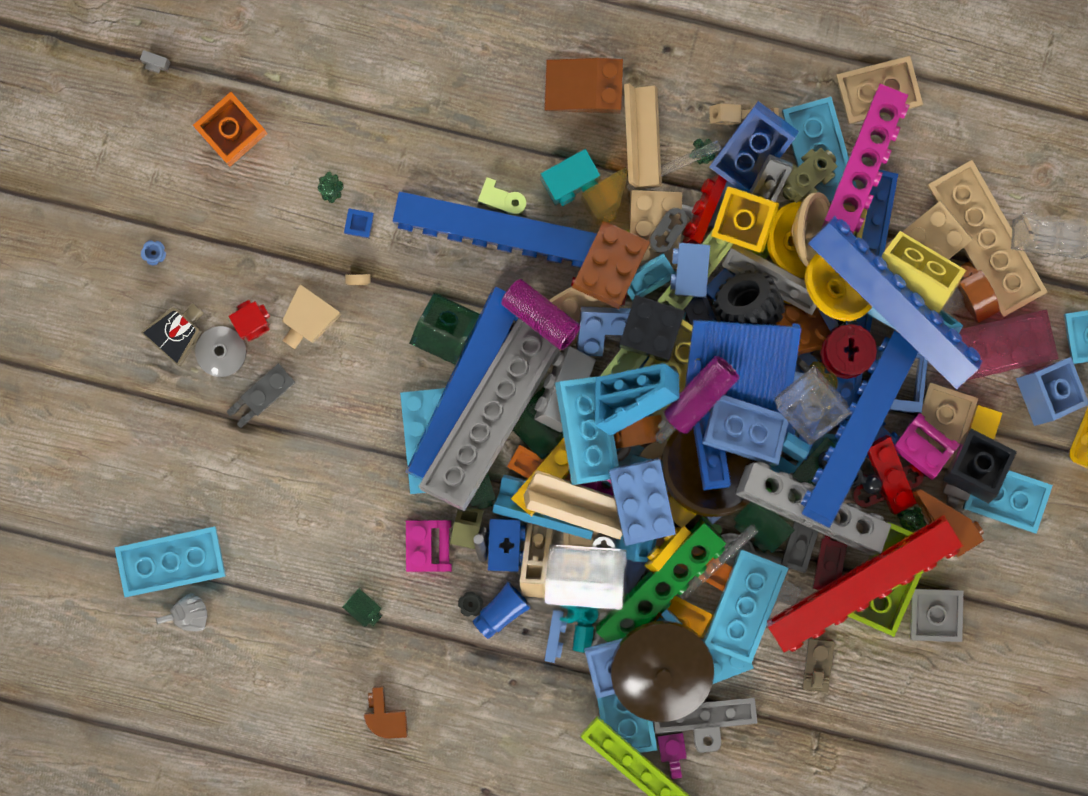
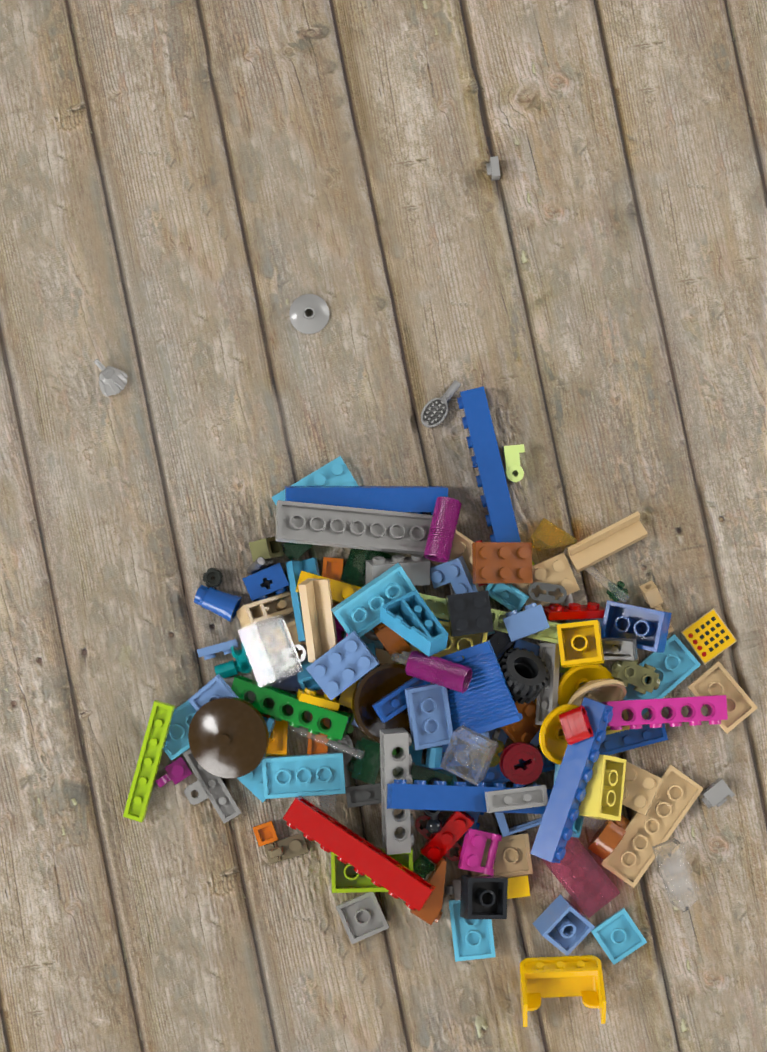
camera: 70 degrees right, 0 degrees up
medium azure plate [114,526,226,597] -> none
medium blue plate [141,240,166,265] -> none
torso [141,303,204,366] -> none
orange brick [193,92,268,167] -> none
dark grey hinge [227,363,296,428] -> none
red brick [228,300,271,342] -> none
tan torso [282,284,342,349] -> none
clear green plant [318,172,344,203] -> none
clear green brick [342,587,383,627] -> none
blue plate [344,208,374,239] -> none
tan tile [345,274,371,285] -> none
dark orange brick [364,686,408,739] -> none
dark pink plate [406,520,452,572] -> none
clear green slope [409,293,480,365] -> none
teal brick [540,149,600,207] -> none
dark orange slope [545,58,623,114] -> none
dark red hinge [812,535,847,590] -> none
none -> orange plate [253,820,279,847]
none -> light grey piece [421,380,461,428]
none -> light grey plate [485,785,548,813]
none -> piece [559,705,593,745]
none -> yellow tile [681,608,737,665]
none -> light grey brick [701,778,735,809]

